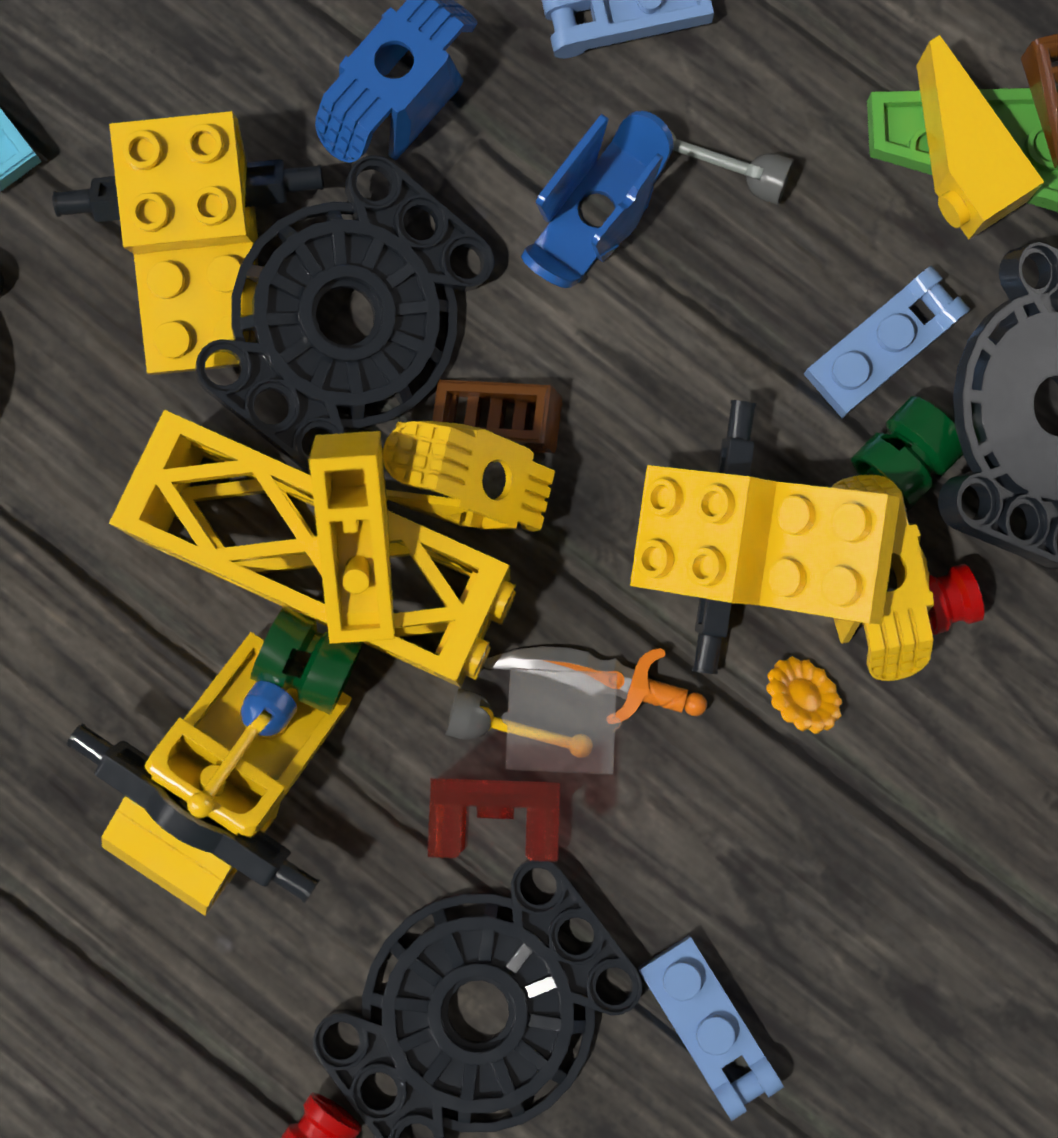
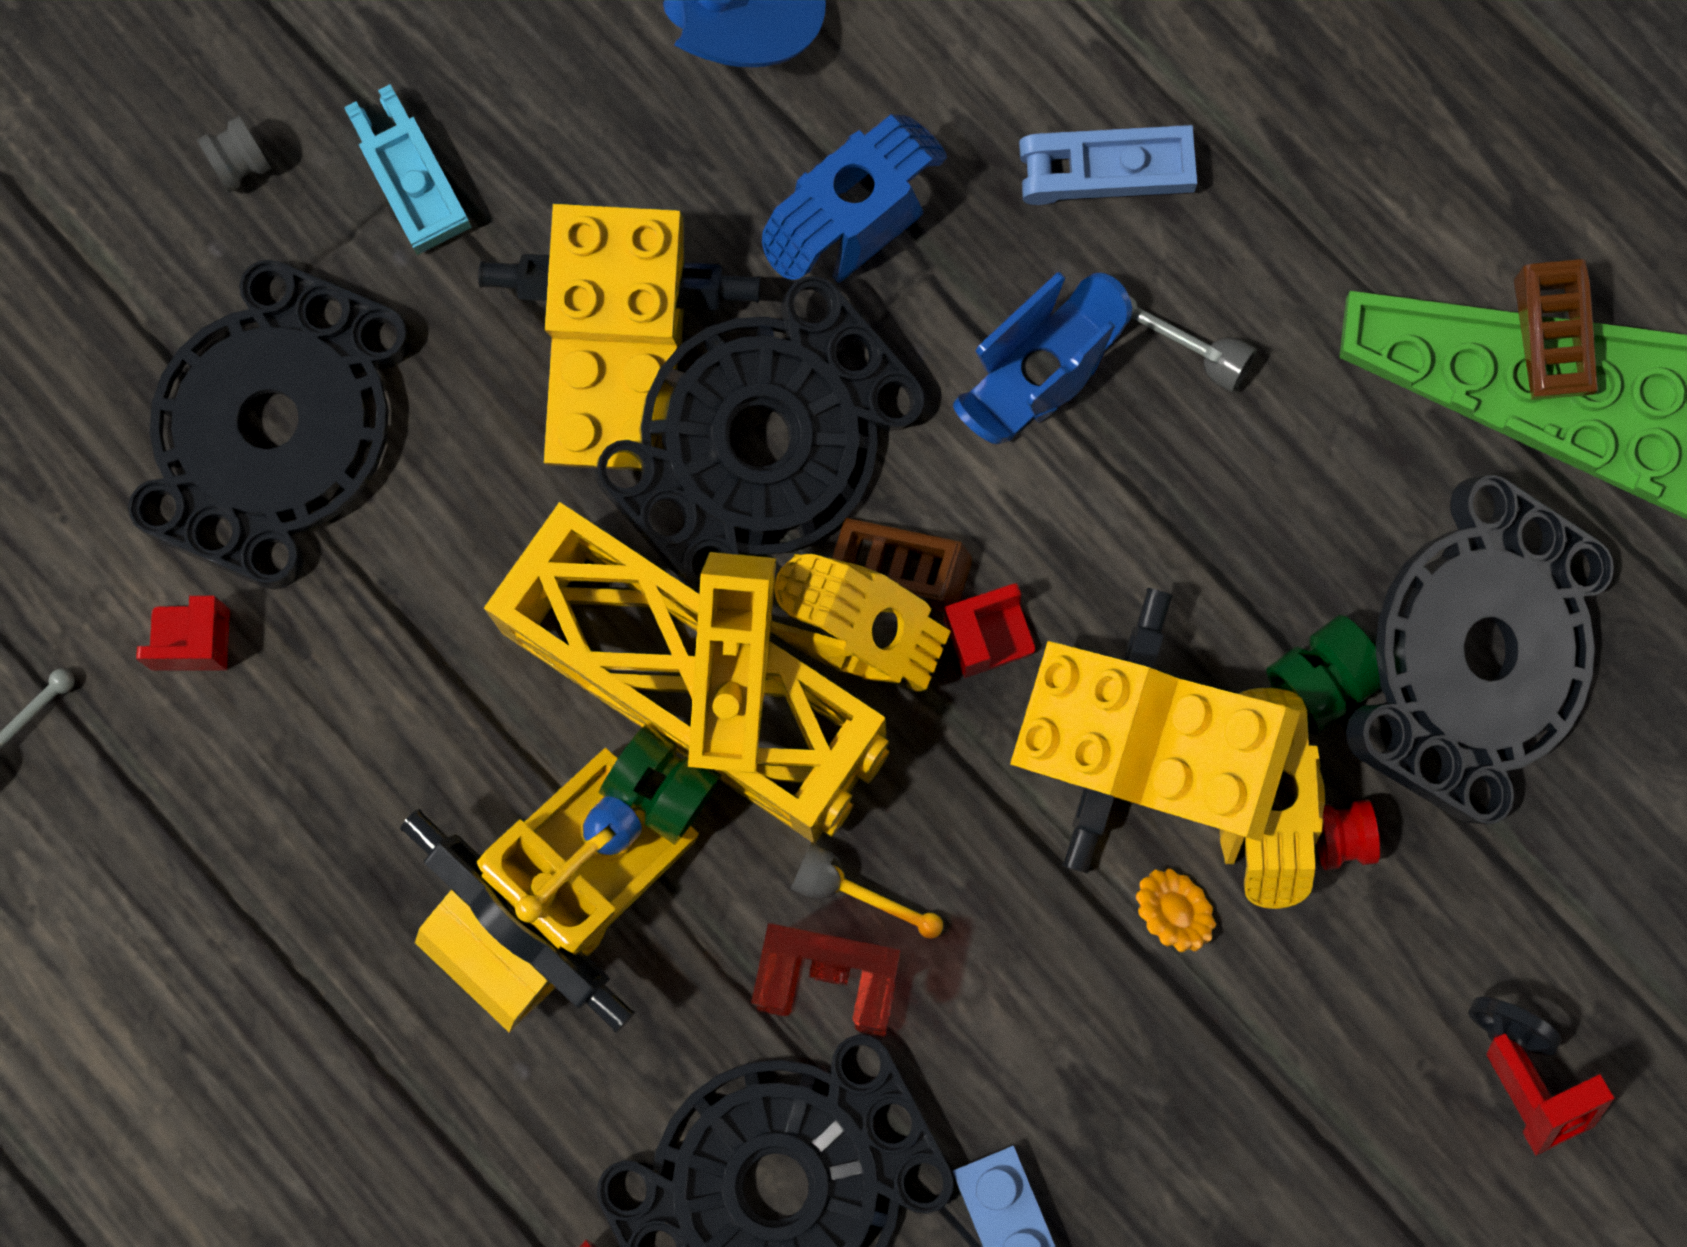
camera: 15 degrees right, 5 degrees down
piece [484,646,707,724] -> none
clear piece [502,668,621,775] -> none
medium blue plate [804,265,971,418] -> none
yellow slope [916,35,1044,240] -> none
none -> red panel [944,583,1035,678]

